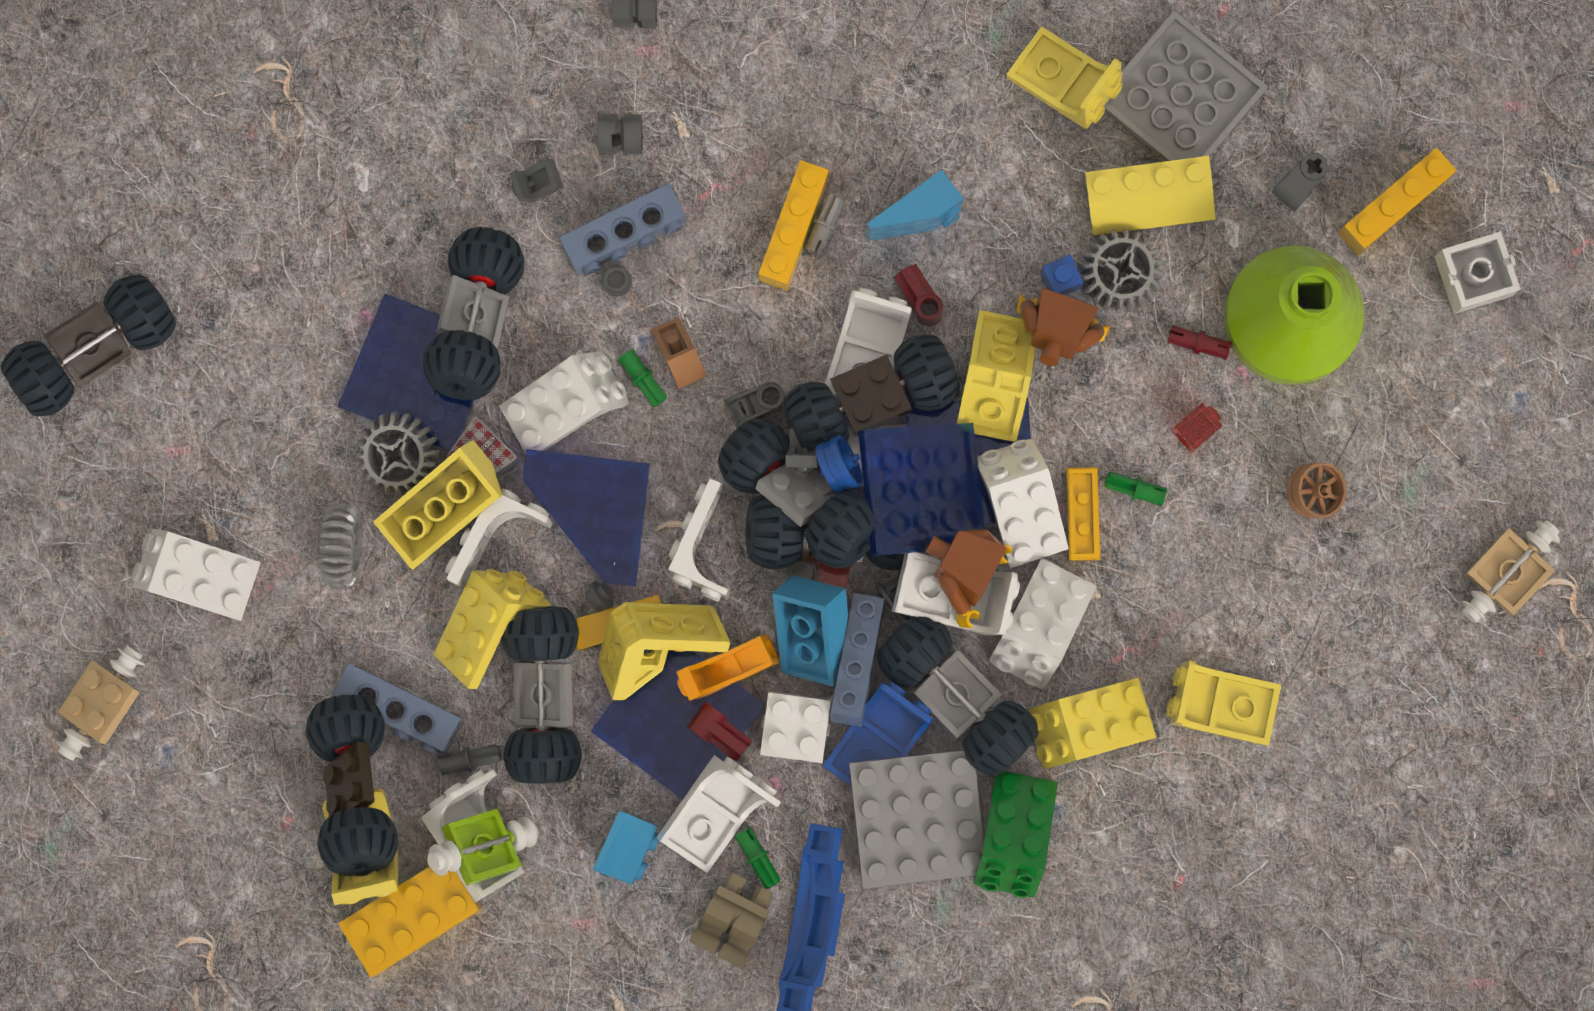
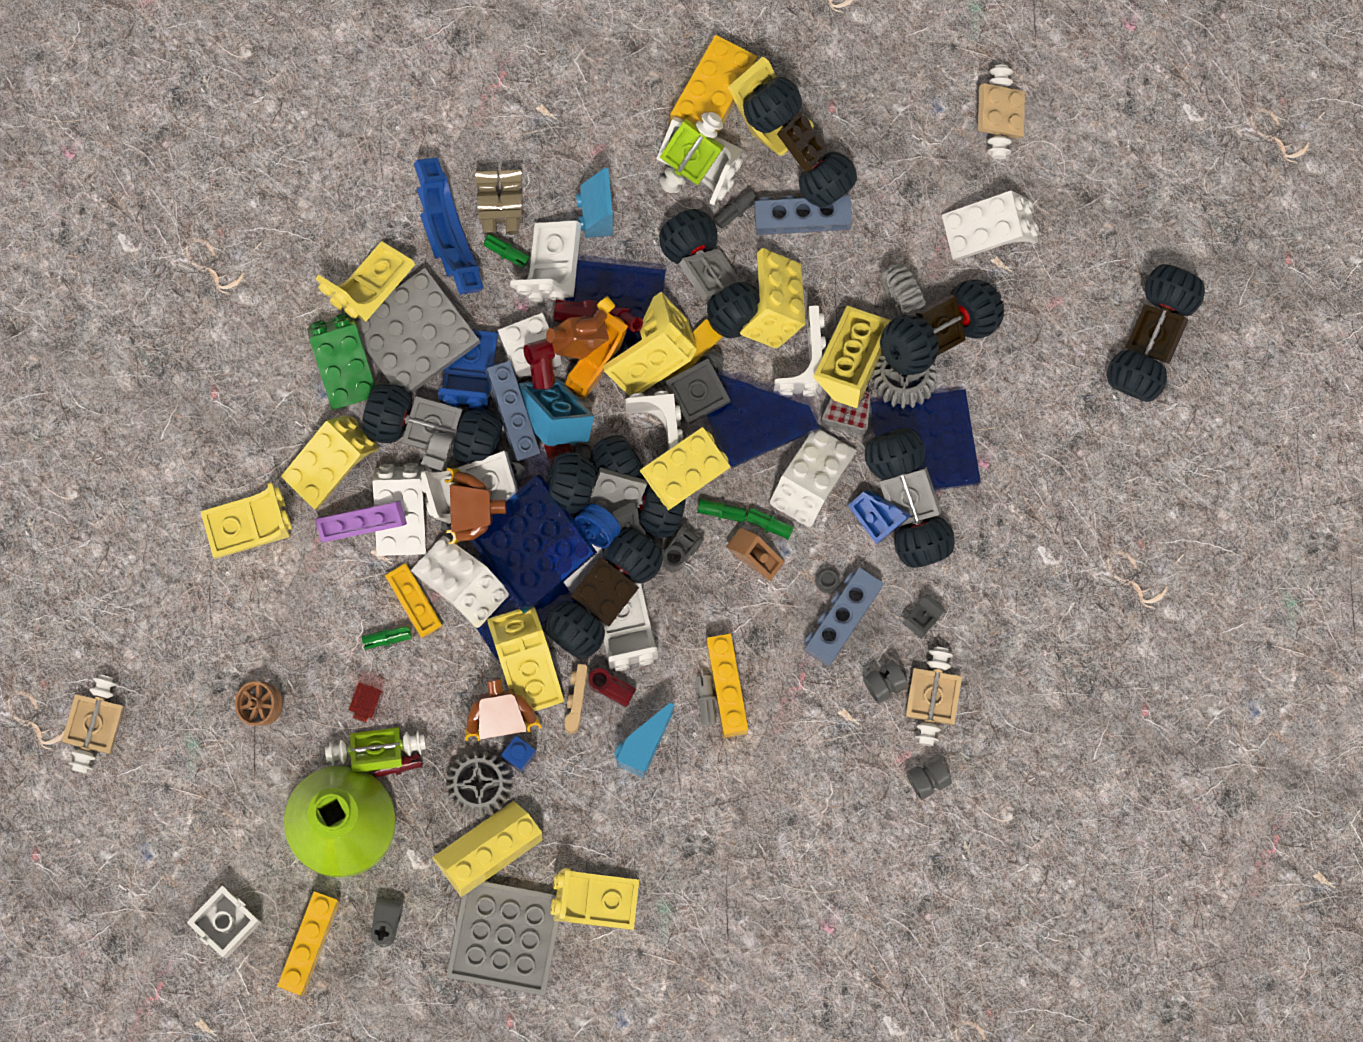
camera: 145 degrees right, 5 degrees down
none -> light yellow bracket [315,241,416,322]
none -> medium lavender plate [315,500,407,542]
none -> lime plate [325,727,426,773]
none -> light grey leg [421,431,454,471]
none -> dark red piece [523,338,555,389]
none -> dark orange torso [546,296,615,359]
none -> tan hinge [564,664,588,735]
none -> dark red pin [609,303,643,332]
none -> light yellow bracket [640,427,731,511]
none -> dark grey plate [666,359,731,424]
none -> green axle [697,498,747,523]
none -> wing [848,490,911,544]
none -> black plate [880,279,1004,375]
none -> tan plate [905,647,962,746]

